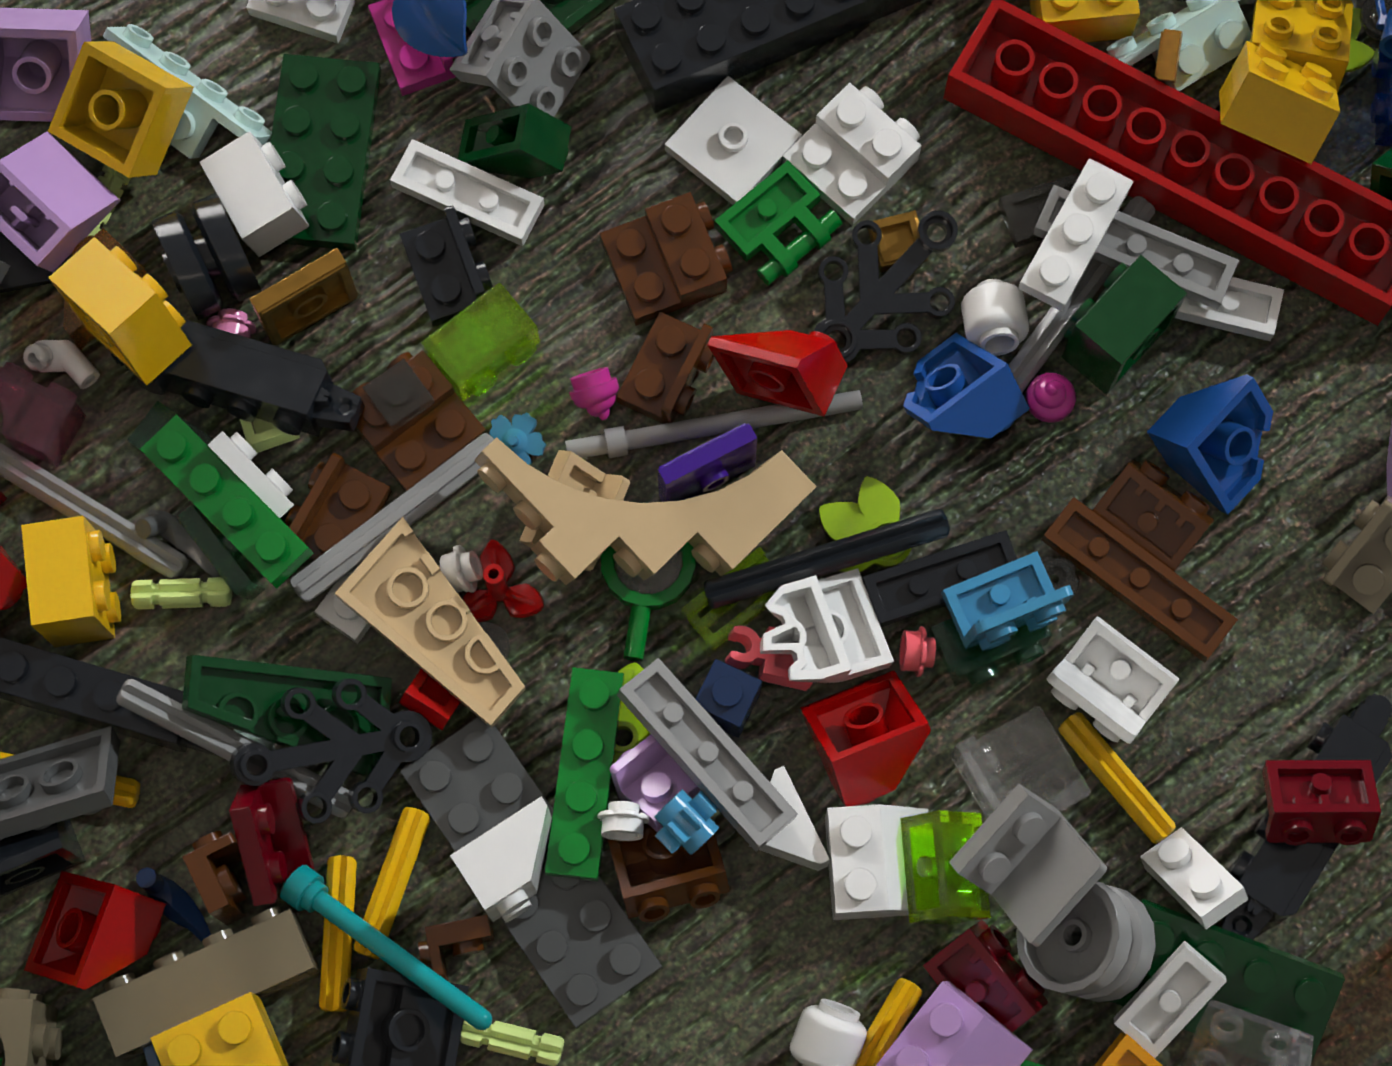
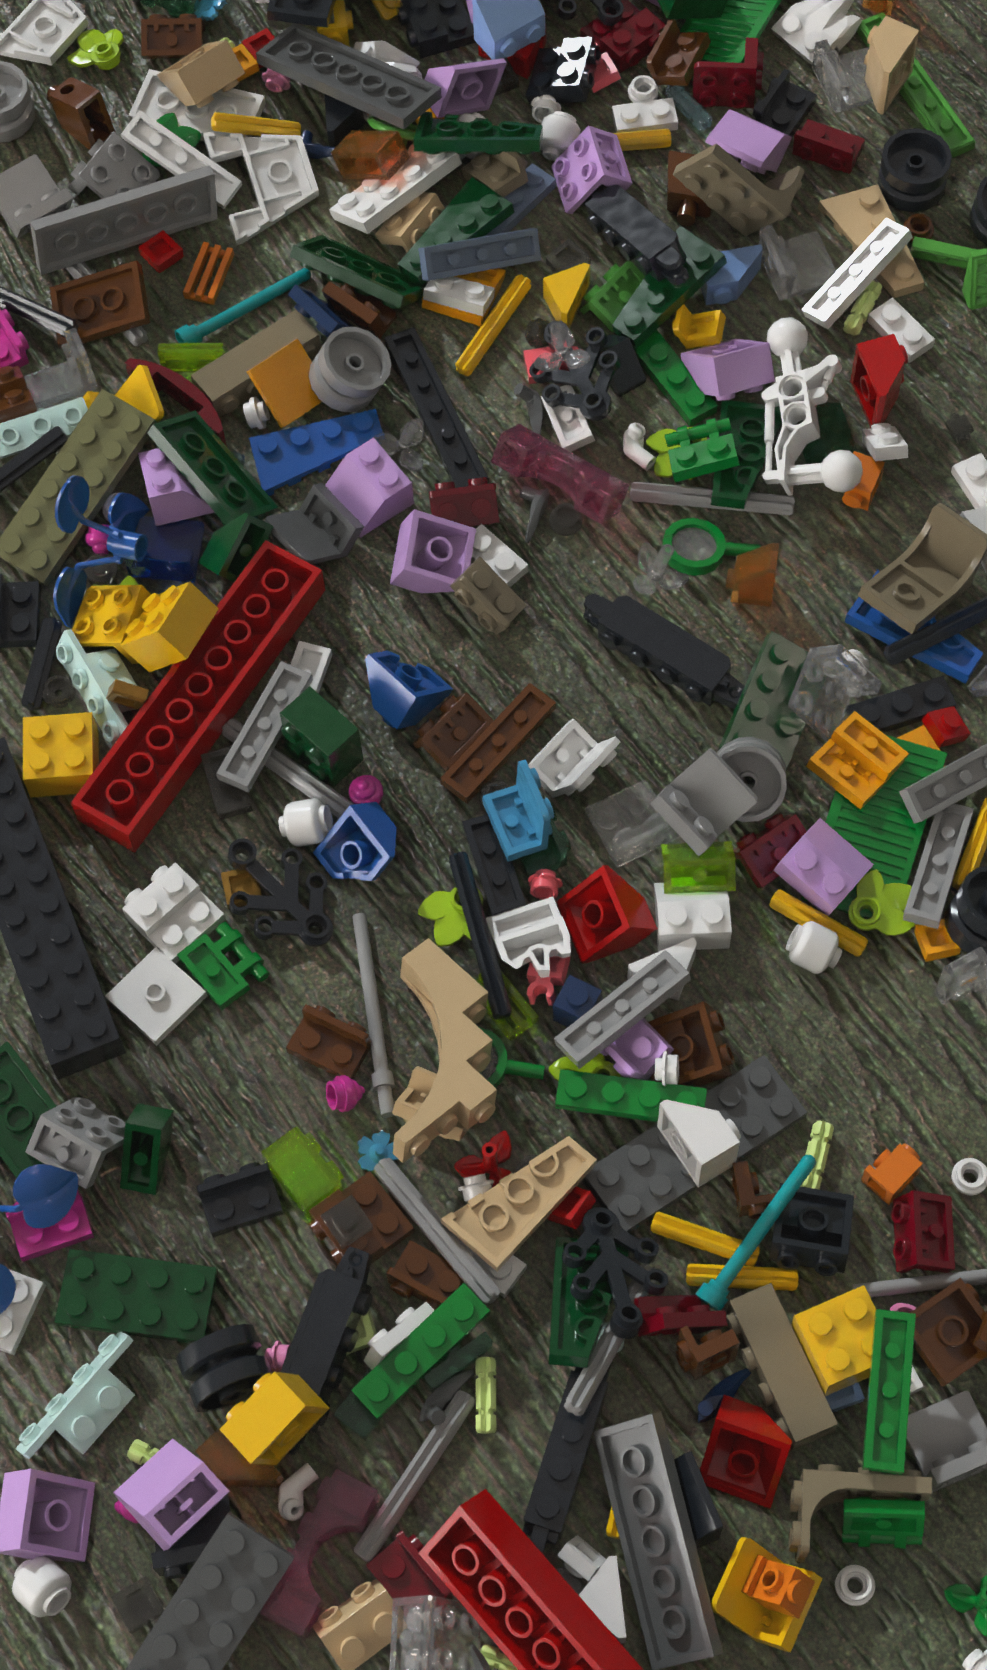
camera: 85 degrees left, 10 degrees down
yellow brick [21,516,121,647] -> none
yellow brick [48,41,194,178] -> none
white brick [200,131,309,257] -> none
pearl gold plate [249,248,358,346] -> none
white plate [390,139,545,246] -> none
reddish brown plate [599,192,733,326] -> none
dark azure gear [654,789,719,855] -> none
dark purple plate [658,423,758,502] -> none
red slope [707,330,848,417] -> none
white plate [1018,158,1133,312] -> none
yellow axle [1058,712,1176,844] -> none
white plate [1114,941,1227,1058] -> none
white plate [1140,827,1248,930] -> none
dark red bracket [1262,760,1381,845] -> none

